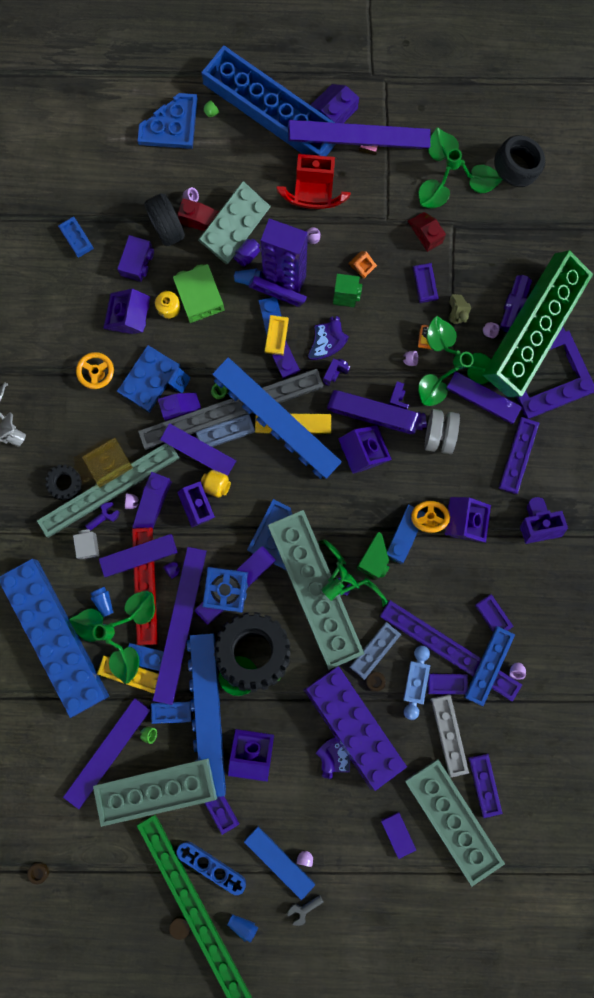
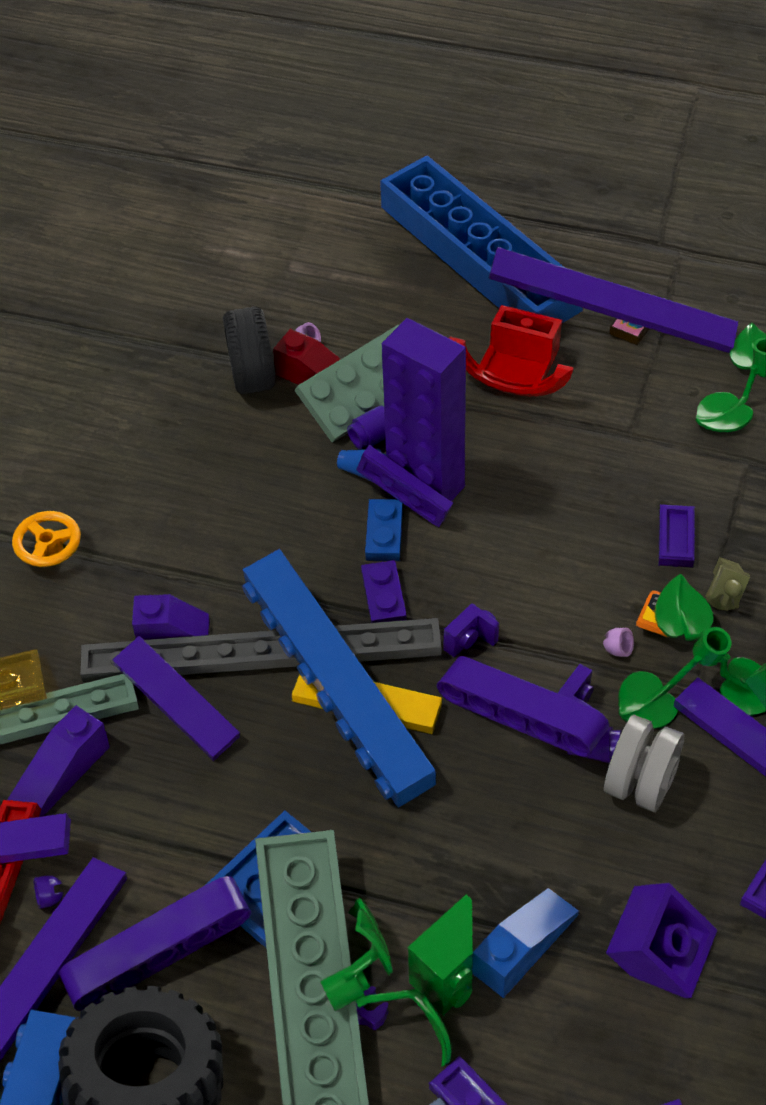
camera: 20 degrees right, 30 degrees down
blue plate [58,216,94,258] -> none
dark purple slope [103,289,150,334] -> none
dark purple brick [117,235,154,282] -> none
blue plate [117,345,180,413] -> none
lavender hinge [125,493,139,509] -> none
blue plate [137,93,198,149] -> none
yellow head [155,291,181,319] -> none
blue slope [168,367,190,393] -> none
bright green brick [173,264,225,323] -> none
dark purple brick [177,482,215,527] -> none
sand blue tile [195,414,255,447] -> none
yellow head [201,470,231,498] -> none
blue piece [203,567,248,612] -> none
bright green hinge [204,100,219,117] -> none
bright green hinge [211,384,227,399] -> none
yellow tile [265,315,289,356] -> none
lavender hinge [307,227,321,244] -> none
dark purple arm [308,316,349,360] -> none
dark purple slope [310,84,359,123] -> none
green brick [333,274,362,307] -> none
dark purple slope [339,425,392,474] -> none
orange slope [349,251,377,278] -> none
dark red slope [408,212,446,252] -> none
light orange piece [411,501,450,533] -> none

